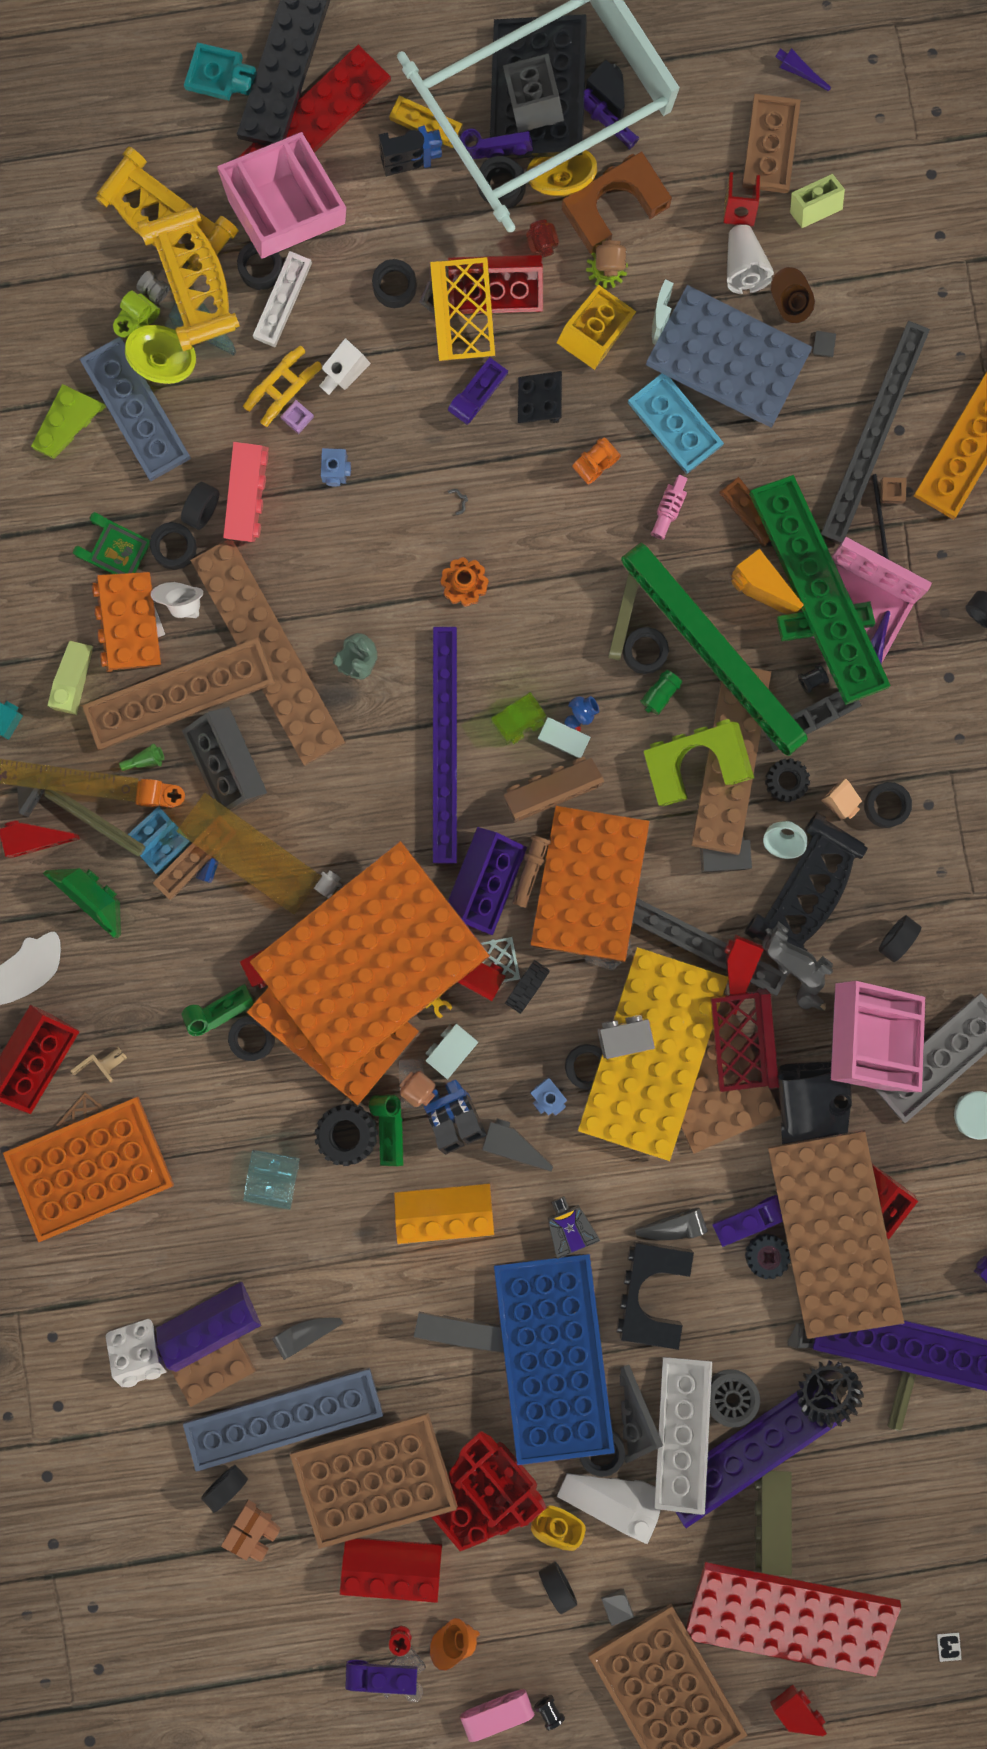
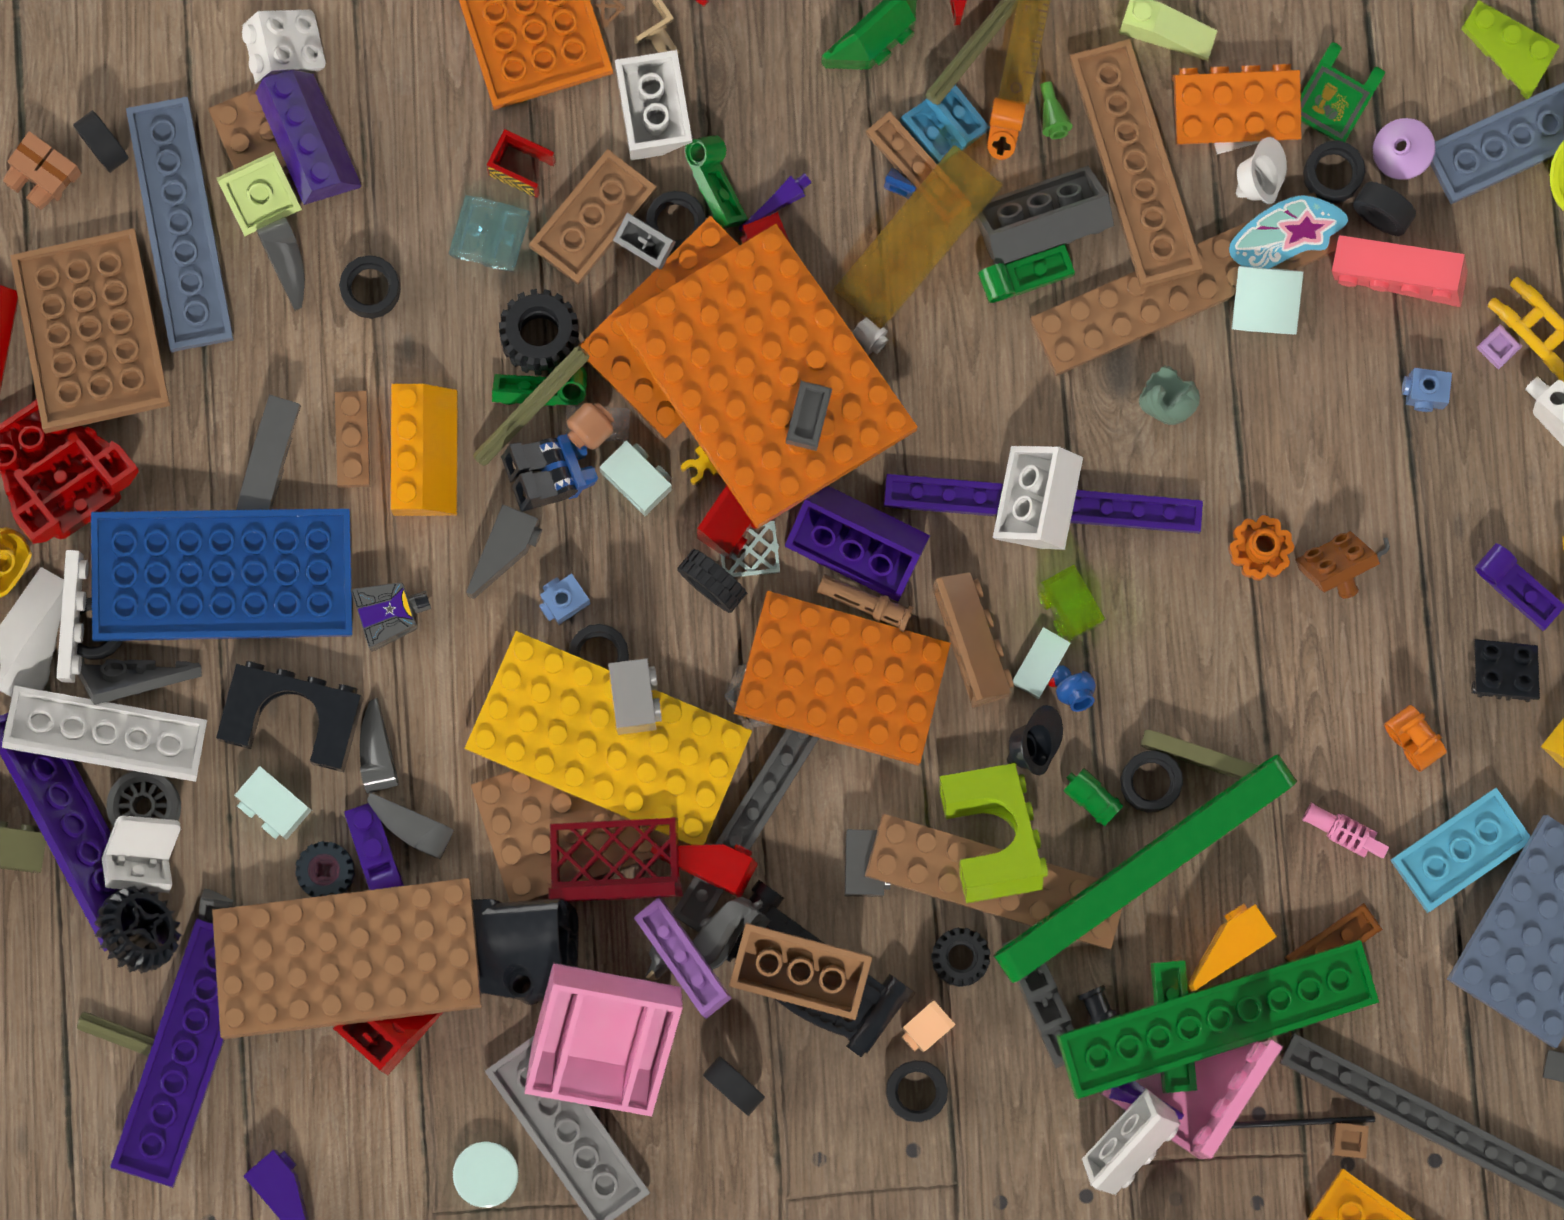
camera: 90 degrees right, 5 degrees down
light aqua piece [763,821,807,859] -> none
none -> white plate [57,550,89,683]
none -> white bracket [102,816,181,893]
none -> yellowish green plate [217,151,302,236]
none -> light aqua brick [234,766,312,840]
none -> medium nougat plate [335,391,370,488]
none -> black tyre [339,255,401,319]
none -> dark grey piece [367,793,454,860]
none -> olive axle [473,346,590,466]
none -> red piece [486,129,556,198]
none -> medium nougat plate [529,149,657,285]
none -> dark grey slope [613,213,676,270]
none -> white slope [615,50,692,160]
none -> medium lavender plate [634,897,732,1018]
none -> medium nougat slope [729,923,872,1020]
none -> dark purple piece [739,173,812,232]
none -> dark grey tile [785,381,832,451]
none -> green plate [978,244,1075,303]
none -> white slope [993,446,1083,550]
none -> black piece [1007,705,1063,776]
none -> white slope [1082,1088,1180,1195]
none -> sticker [1229,195,1348,269]
none -> light aqua slope [1232,266,1304,334]
none -> dark orange plate [1295,531,1380,599]
none -> lavender dish [1373,118,1435,180]

